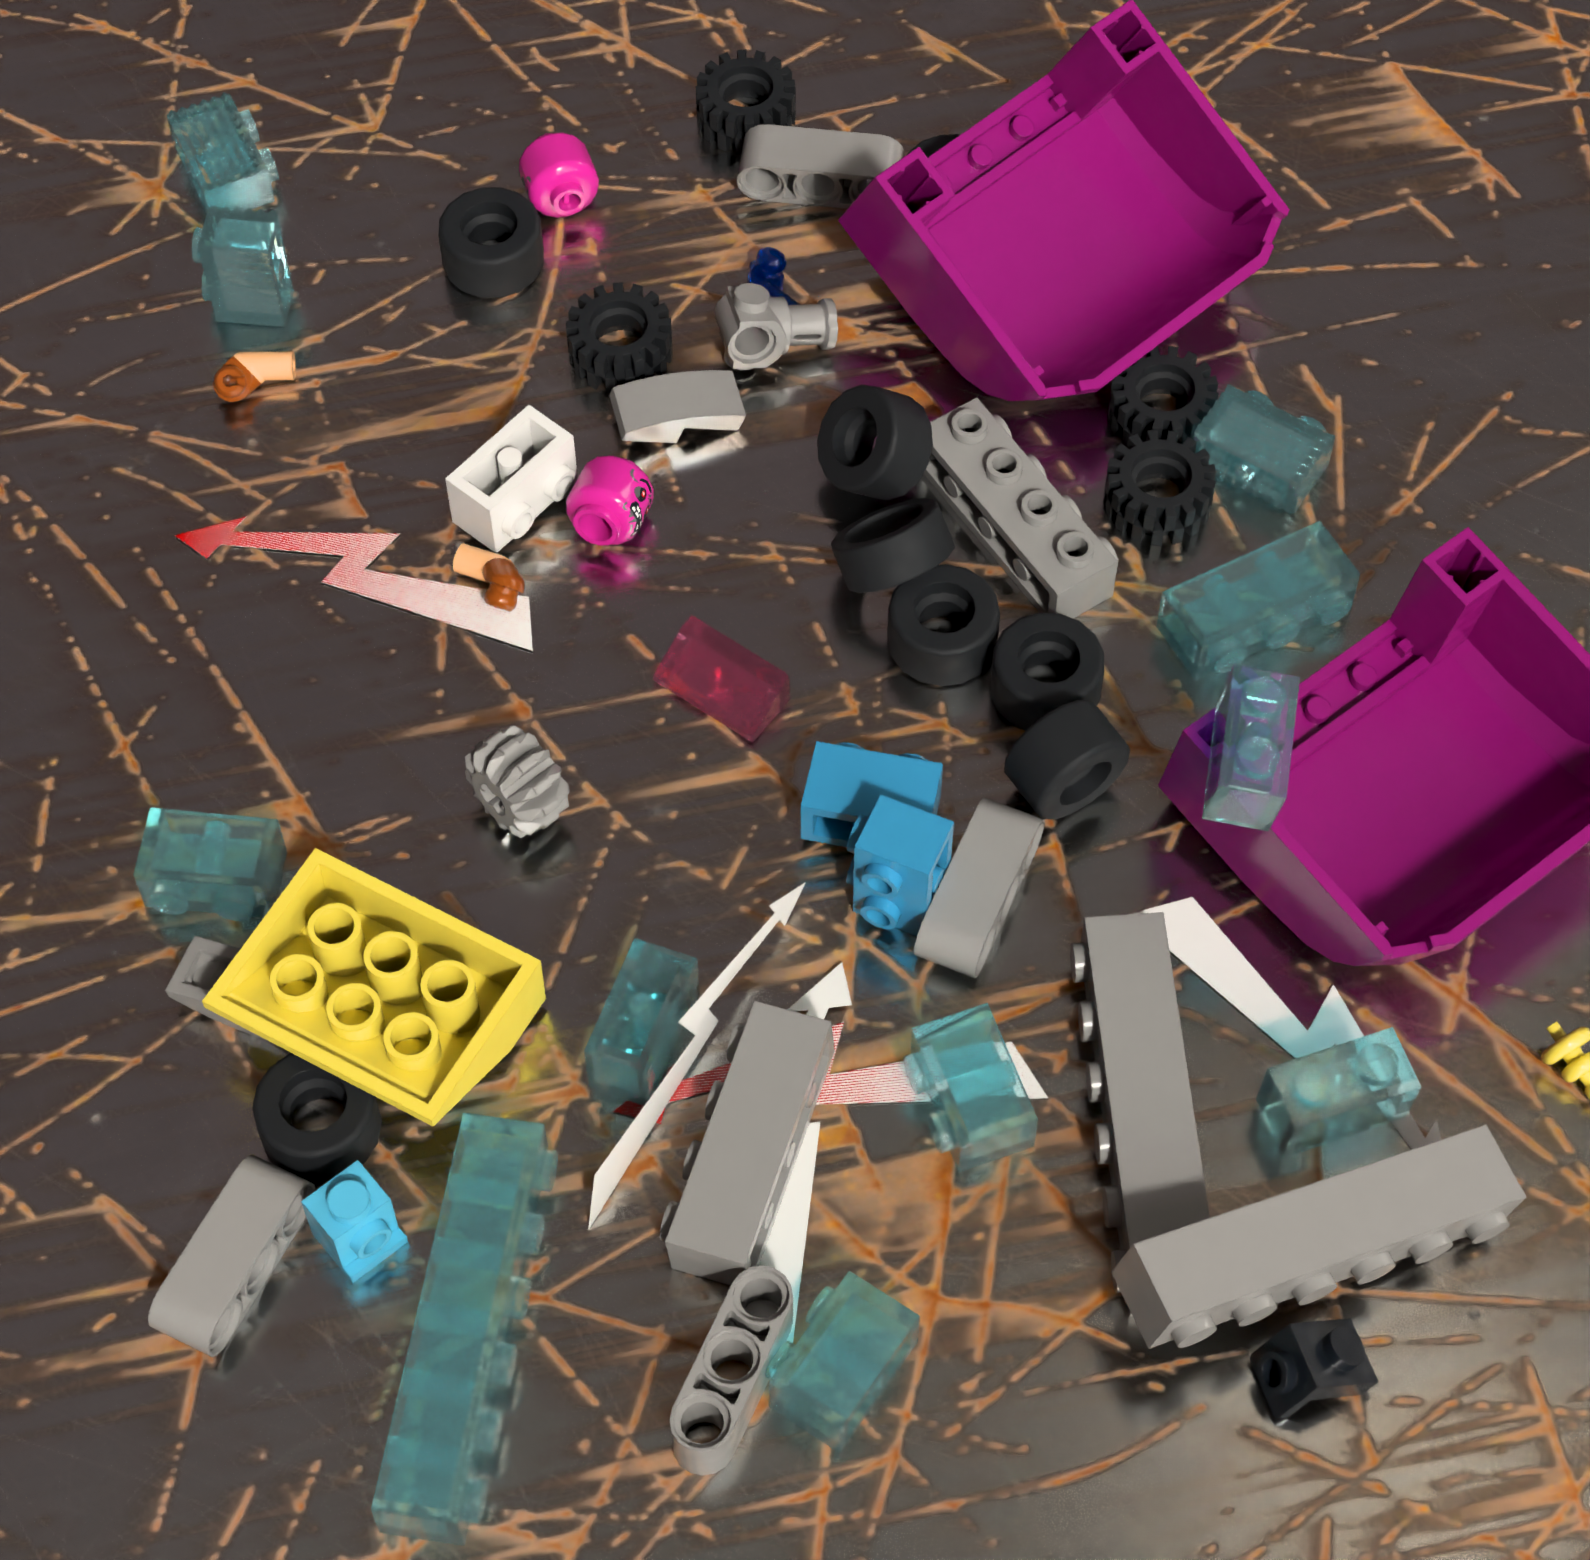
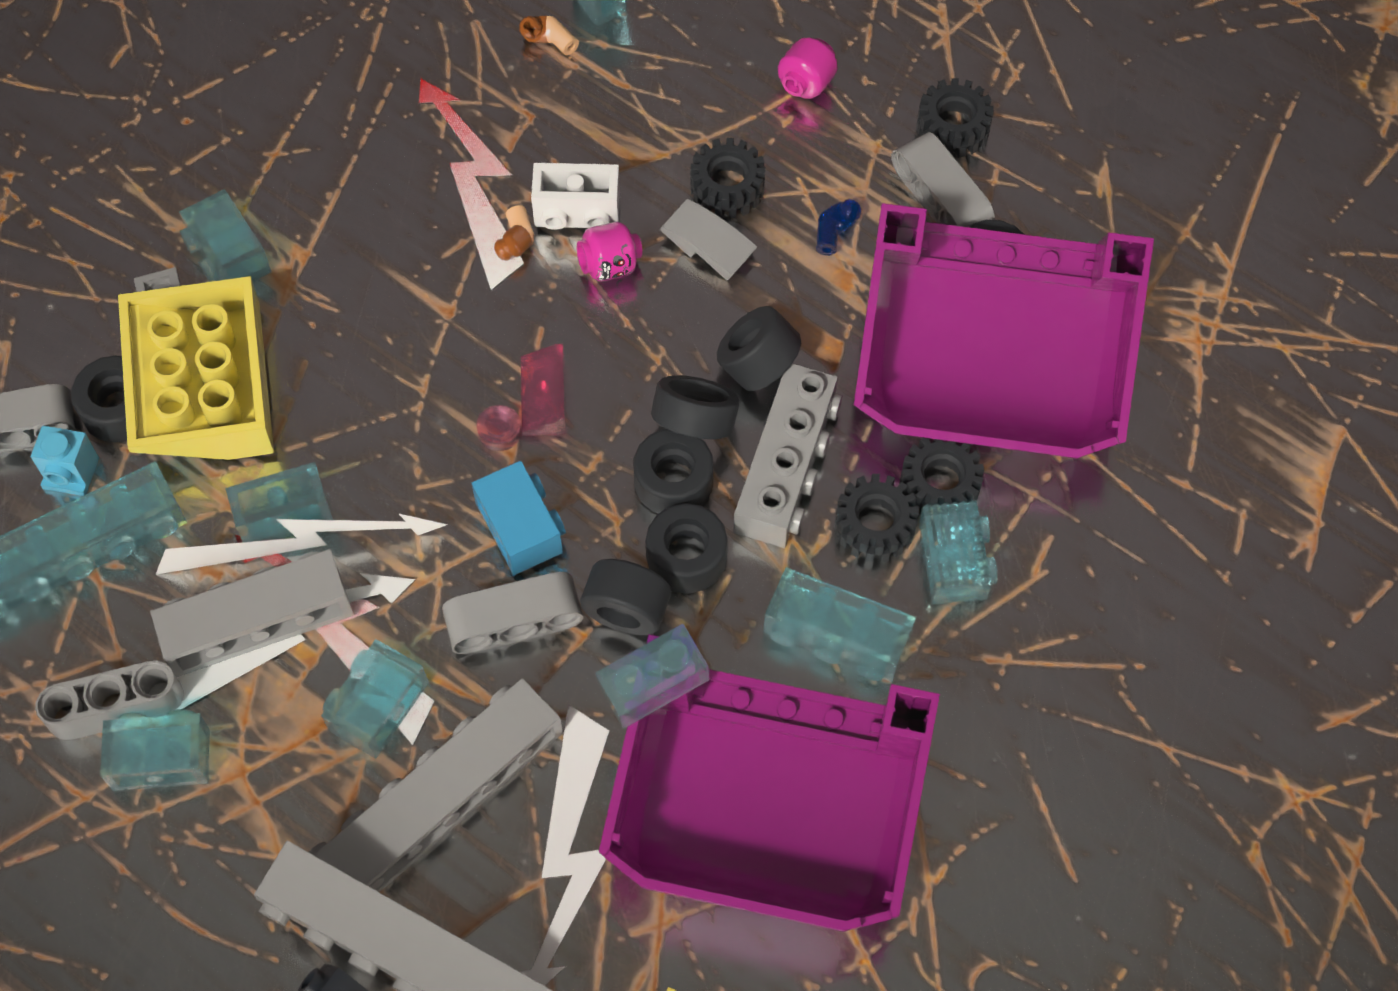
camera: 50 degrees right, 5 degrees up
black tyre [438,187,544,298] -> none
light grey gear [465,725,570,838] -> none
light grey connector [715,283,838,370] -> none
dark azure brick [846,794,954,936] -> none
clear light blue brick [1256,1027,1421,1159] -> none
none -> clear pink tile [476,405,522,451]

